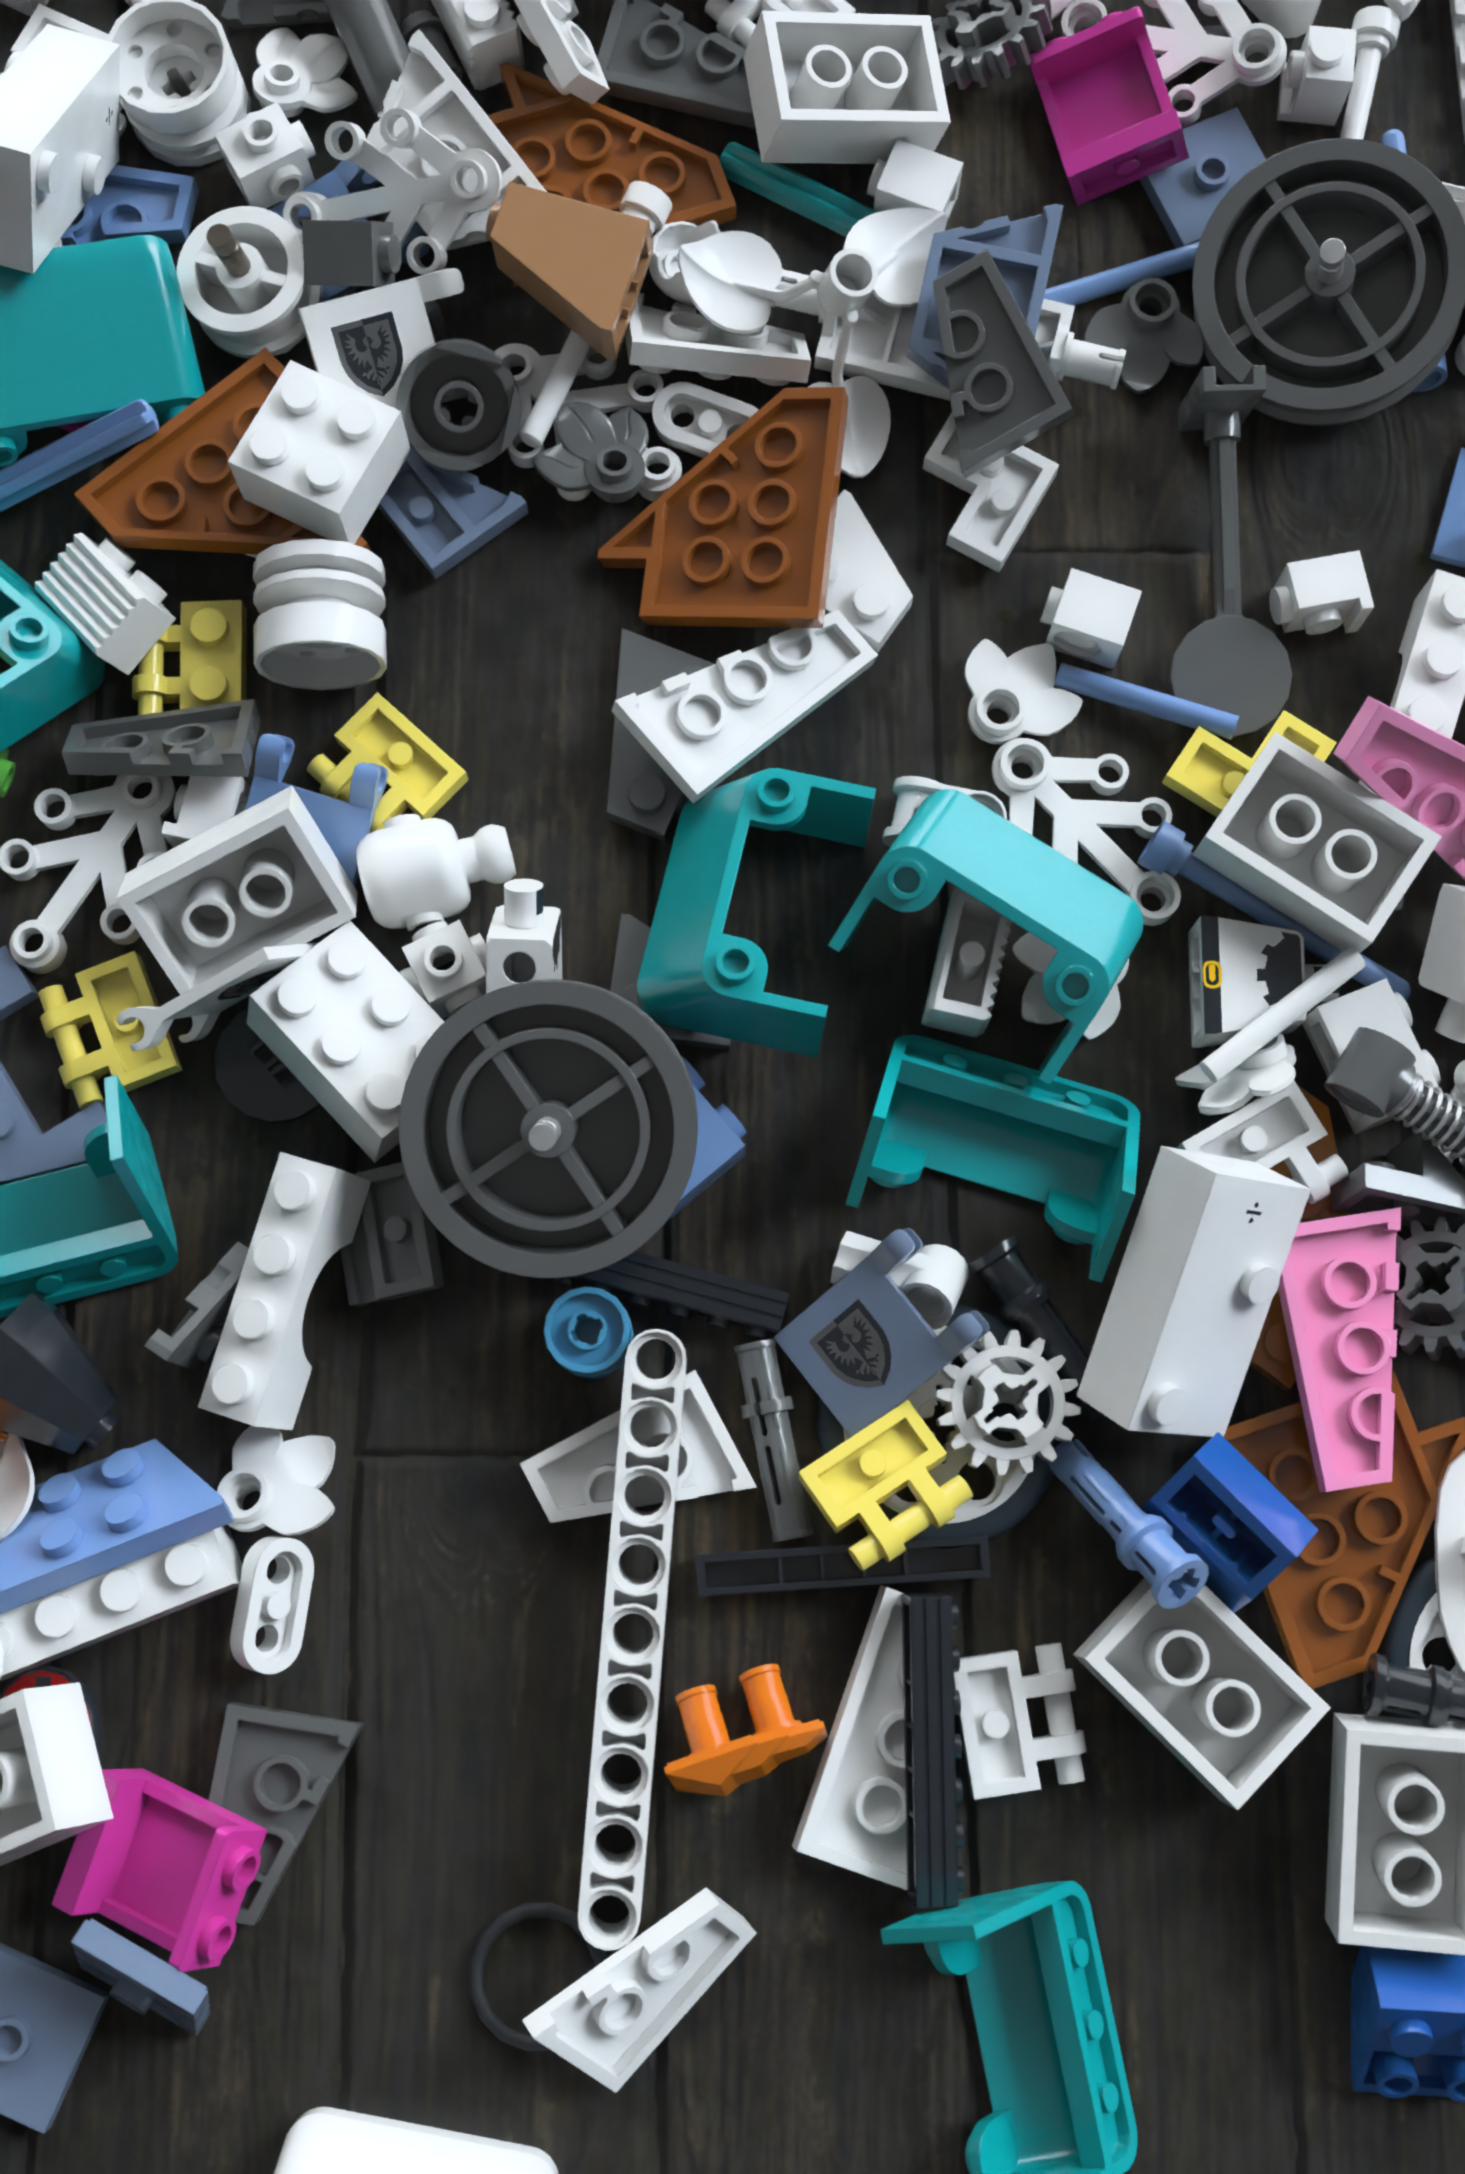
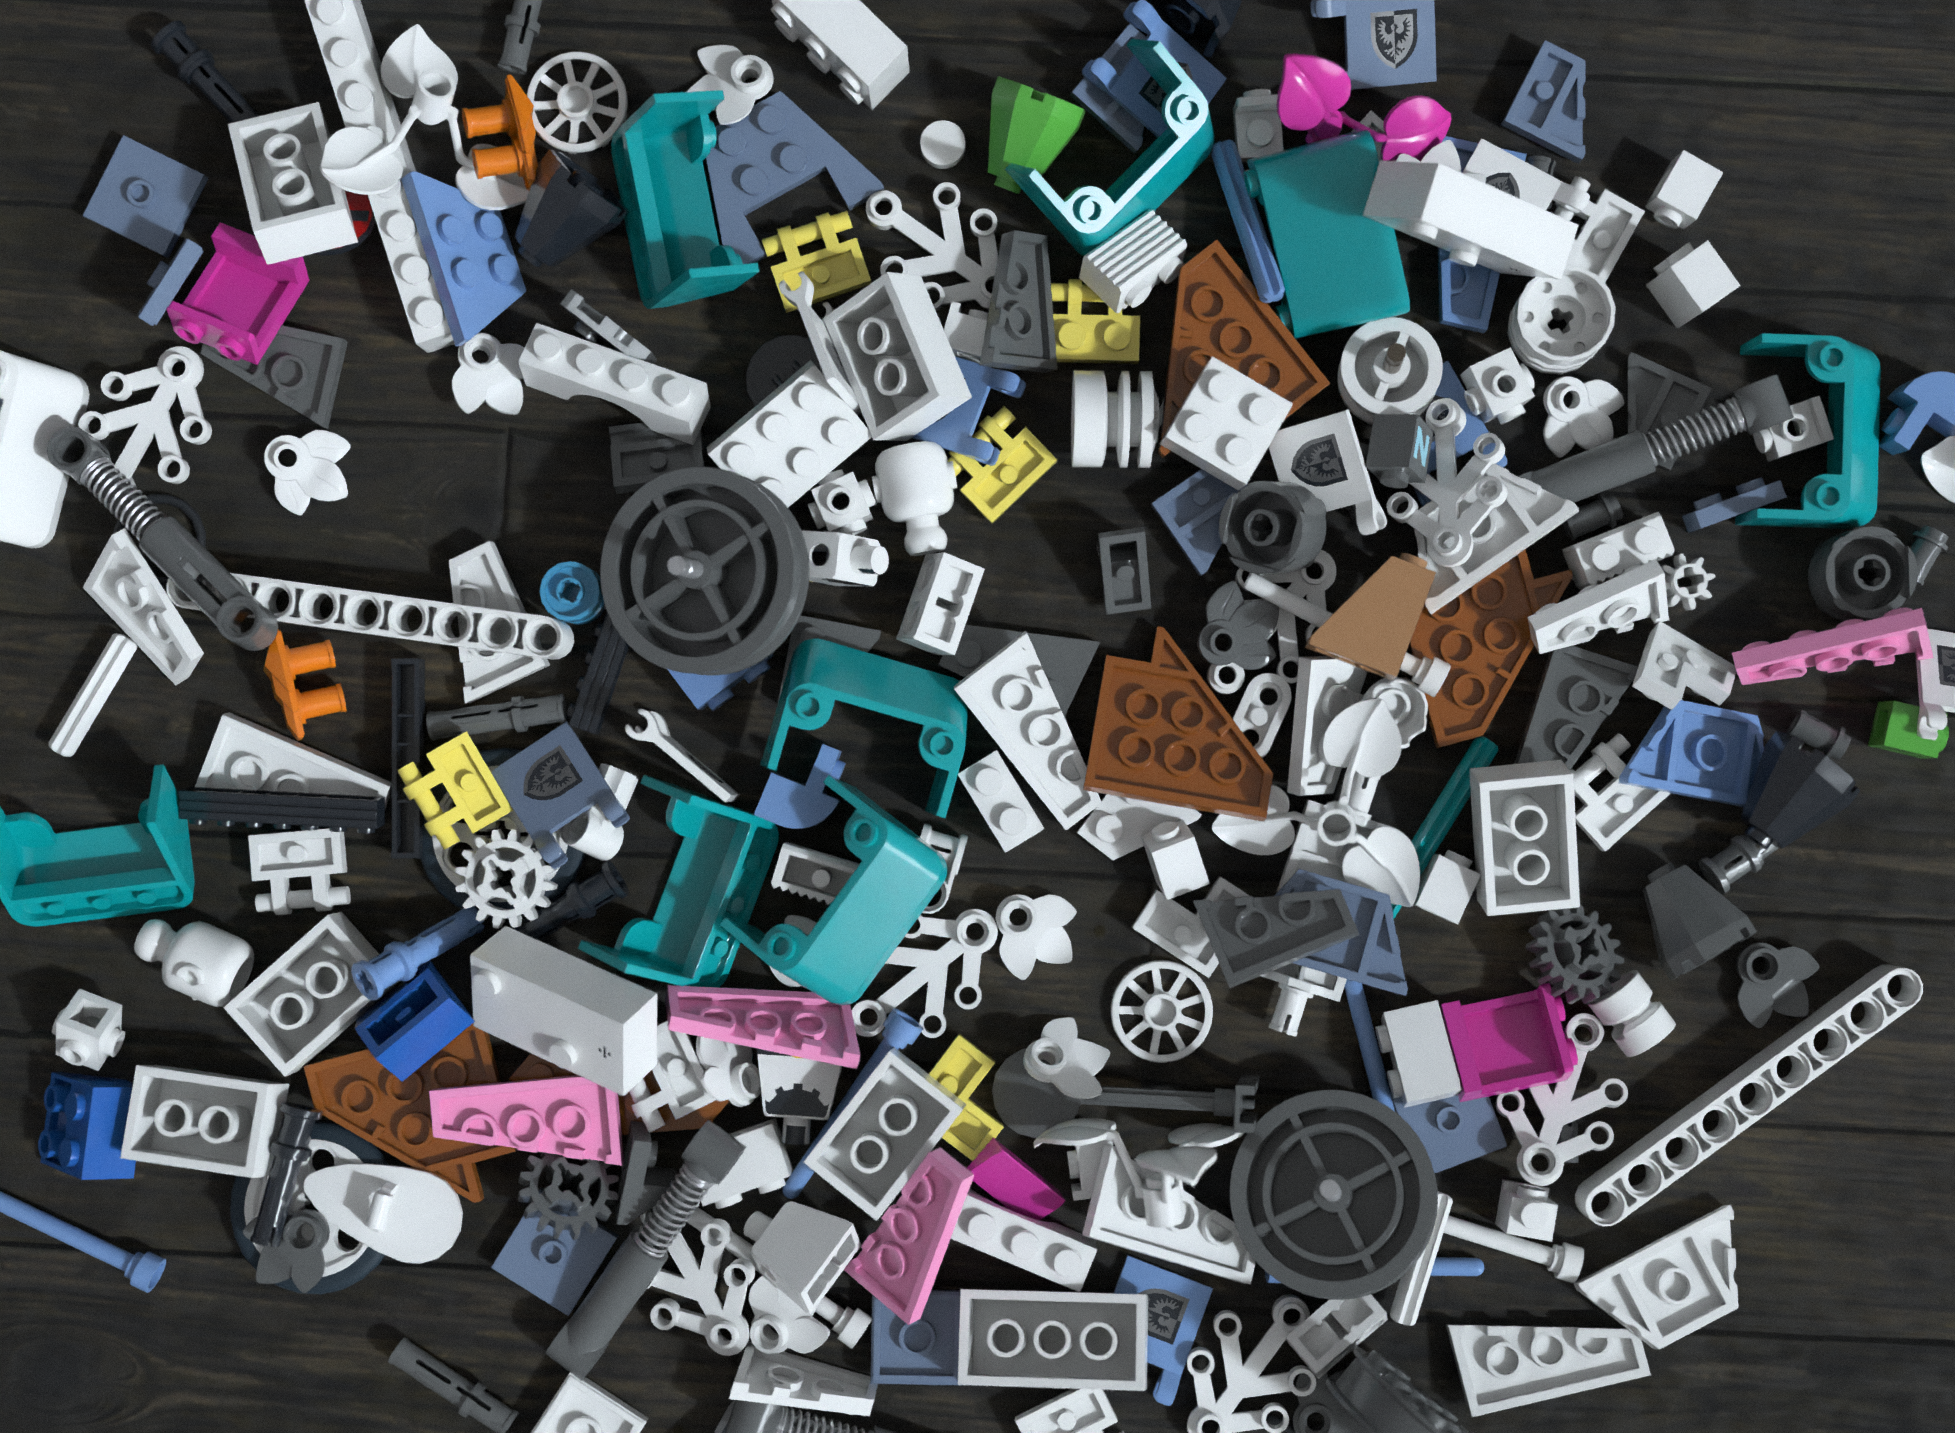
camera: 95 degrees right, 10 degrees up
white plate [230,1535,314,1674] -> none
white brick [1040,568,1142,669] -> none
medium blue bar [1054,663,1239,740] -> none
dark grey plate [1084,278,1203,394] -> none
white bar [1199,947,1365,1083] -> none
none -> dark grey piece [47,426,278,651]
none -> white axle [48,633,137,757]
none -> white brick [52,989,125,1071]
none -> white plant [79,346,212,505]
none -> white piece [134,919,254,1007]
none -> white plate [264,430,351,515]
none -> white flag [625,709,740,802]
none -> bright pink wing [665,985,860,1069]
none -> medium blue brick [754,744,846,829]
none -> white brick [896,552,985,655]
none -> white brick [958,750,1045,853]
none -> dark pink slope [967,1137,1066,1220]
none -> white plate [1023,1017,1110,1099]
none -> white plant [1033,1118,1244,1228]
none -> white wing [1082,1145,1256,1285]
none -> dark grey slope [1096,527,1151,615]
none -> white wheel [1111,960,1213,1063]
none -> white brick [1141,820,1210,900]
none -> white brick [1375,1000,1462,1108]

